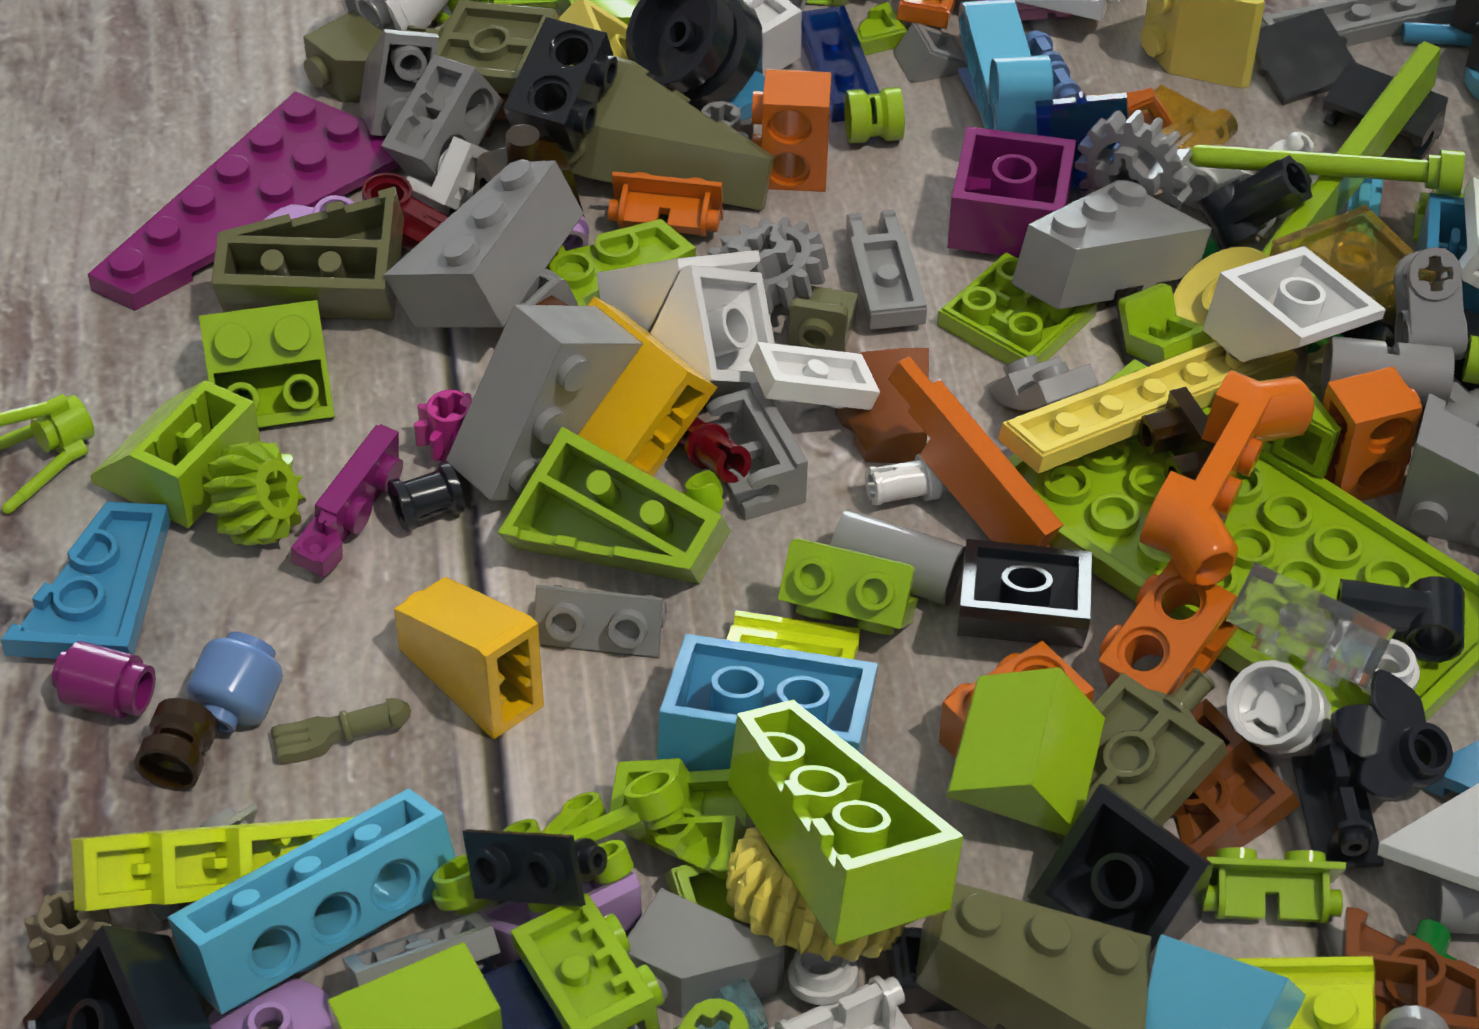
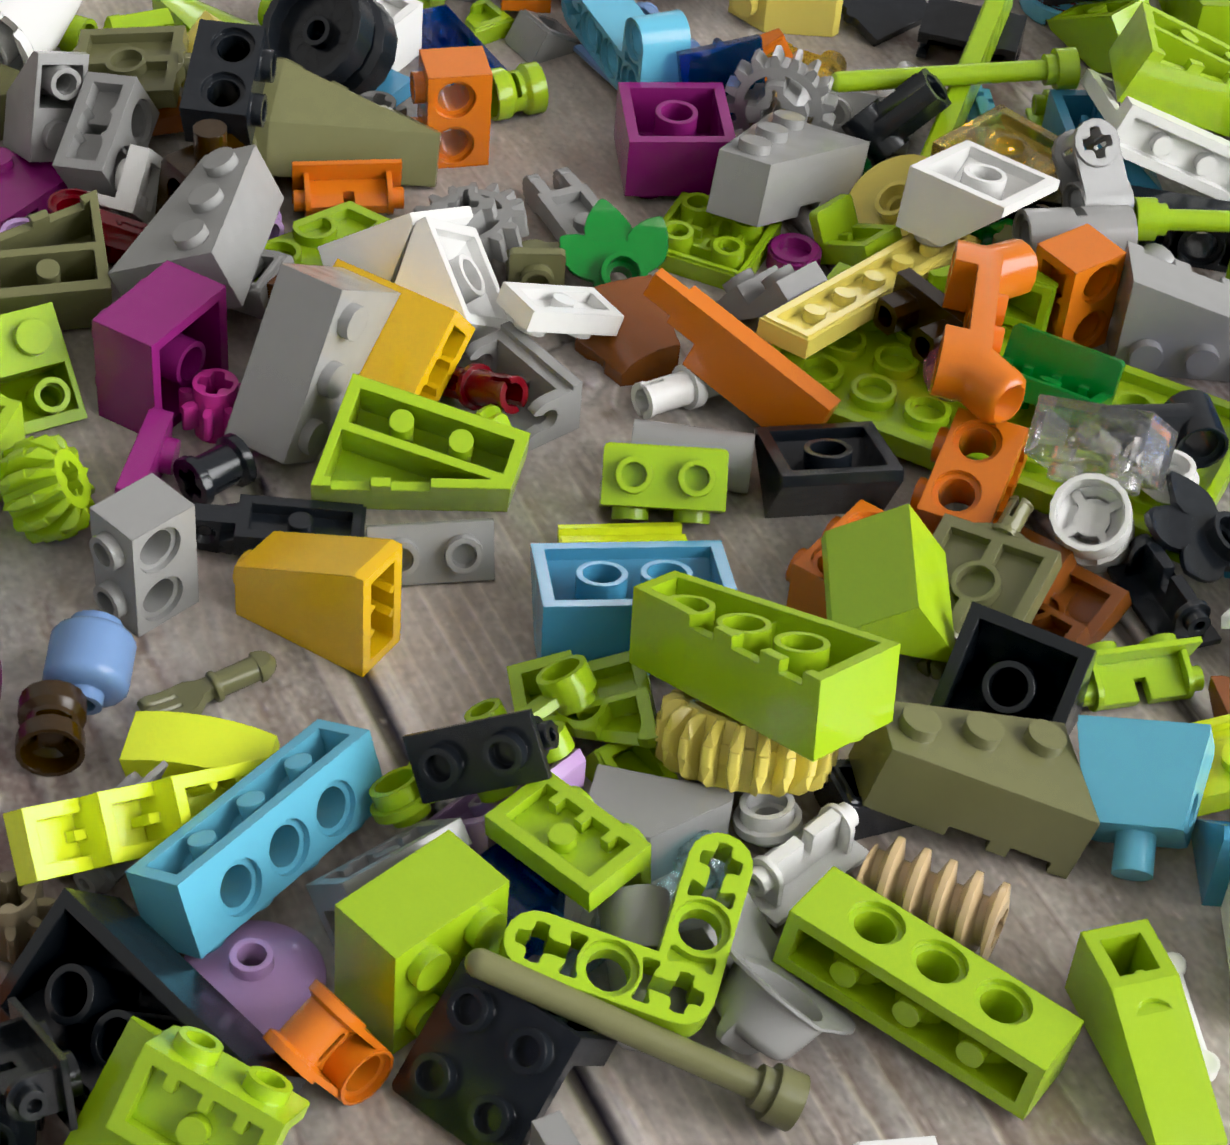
camera: 20 degrees left, 5 degrees down
none -> light grey brick [89,473,199,638]
none -> magenta brick [91,260,229,433]
none -> neon yellow slope [119,711,280,778]
none -> black hinge [193,494,367,555]
none -> green plate [559,198,668,287]
none -> magenta tile [765,233,822,271]
none -> green bracket [1002,323,1125,430]

